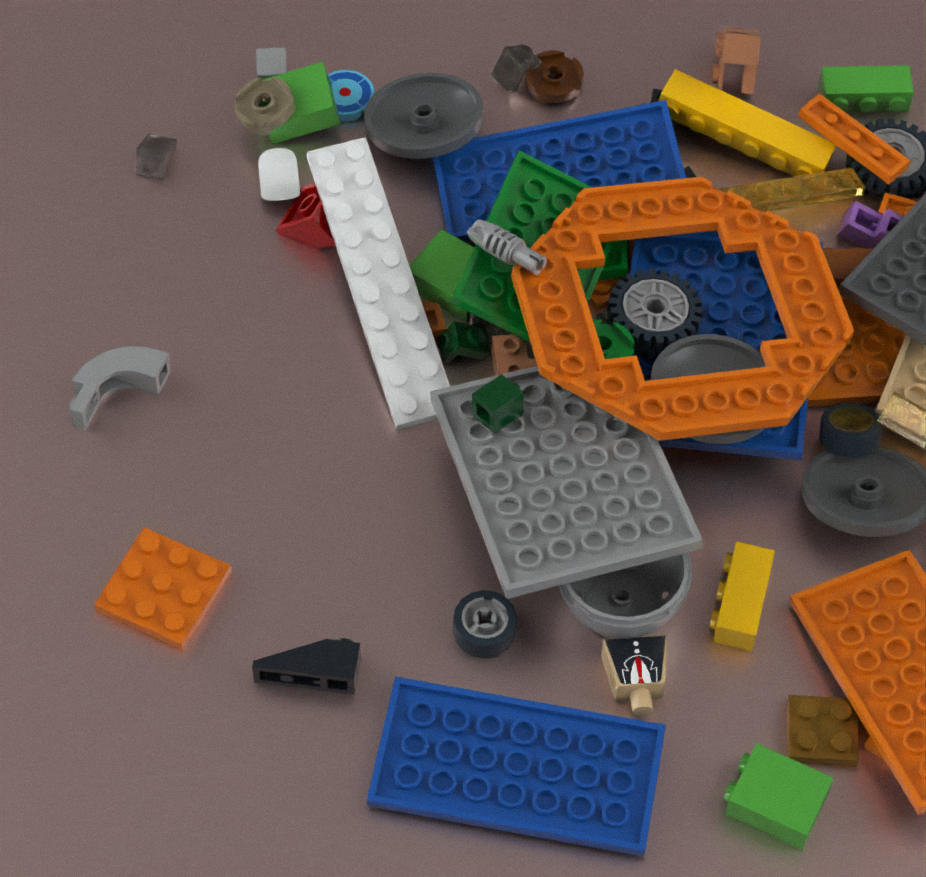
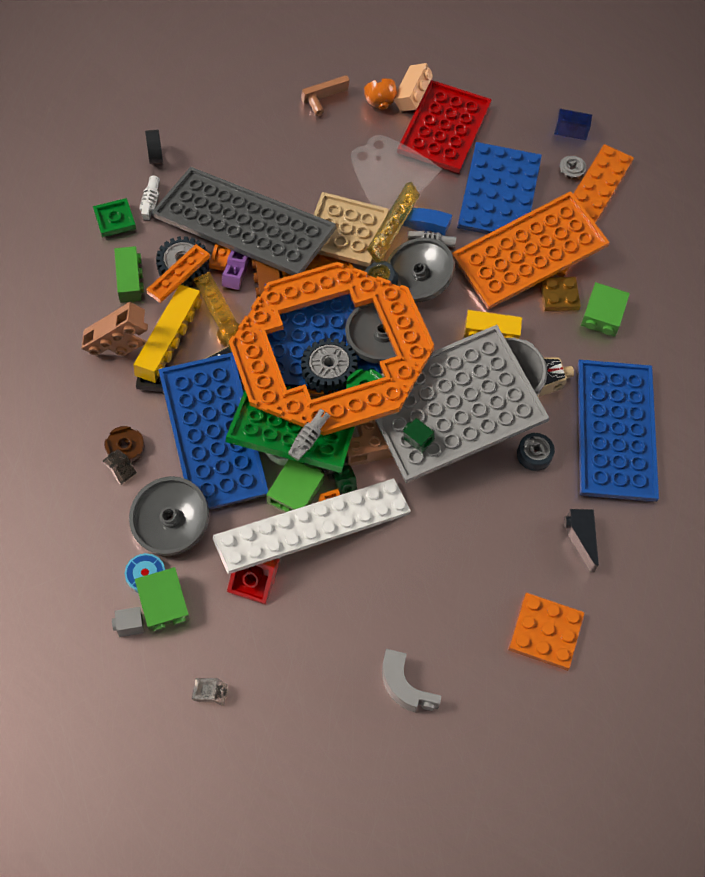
camera: 100 degrees left, 5 degrees up
dark tan plate [234,77,296,135] -> none
white sticker [258,148,300,201] -> none

